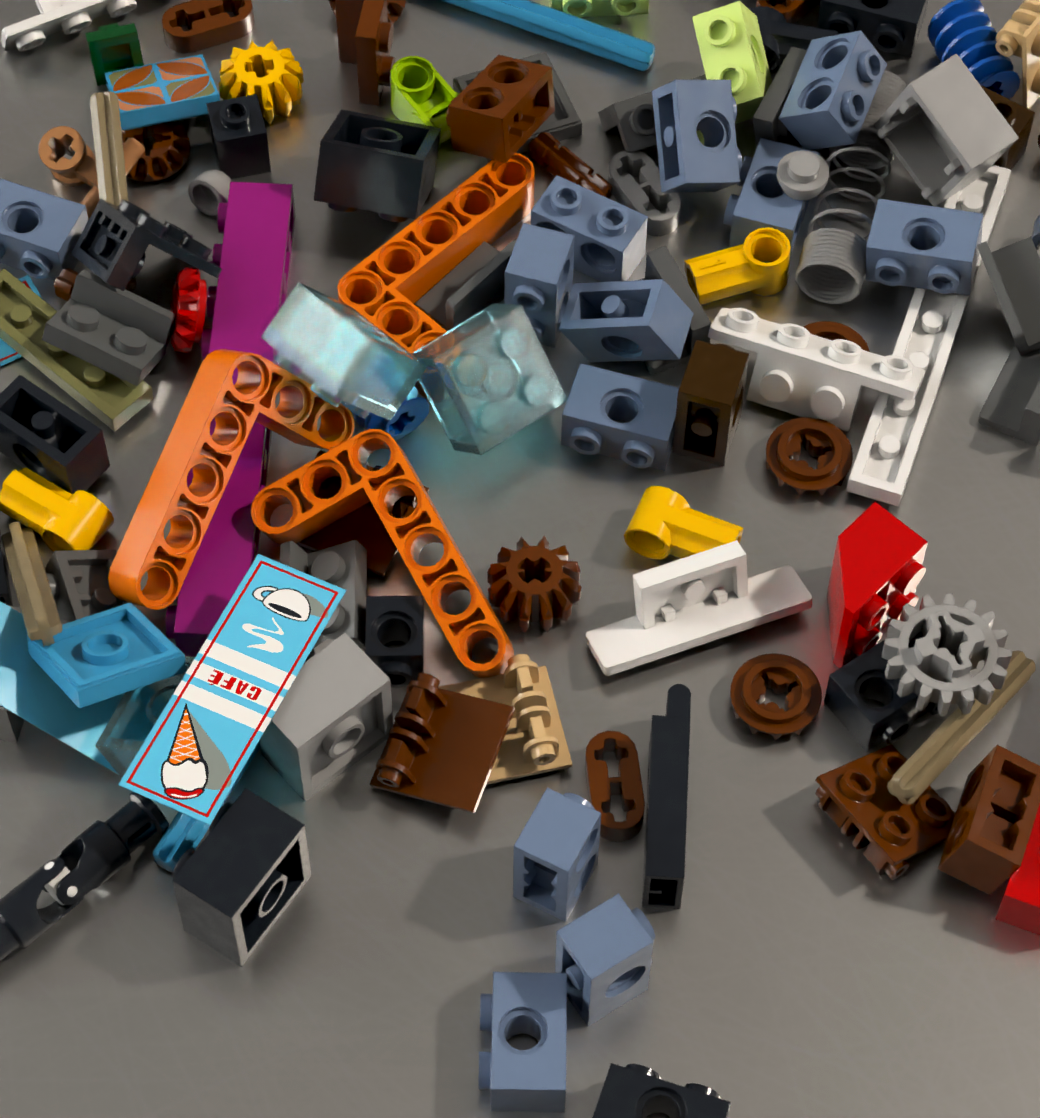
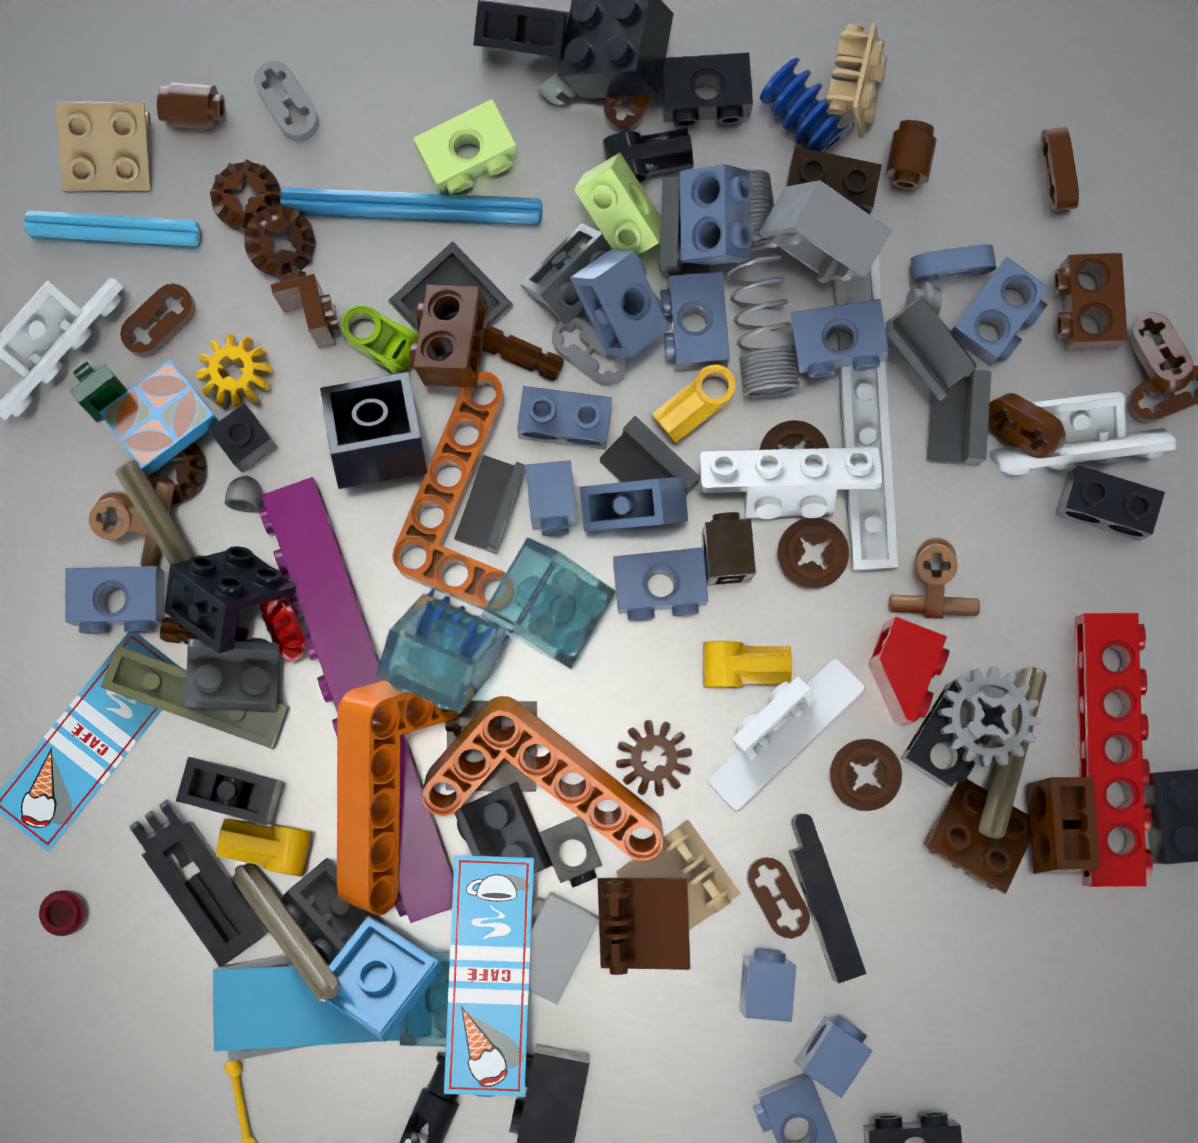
camera: 25 degrees left, 25 degrees up
light grey plate [777,150,829,200] -> none
none -> medium nougat piece [889,538,980,619]

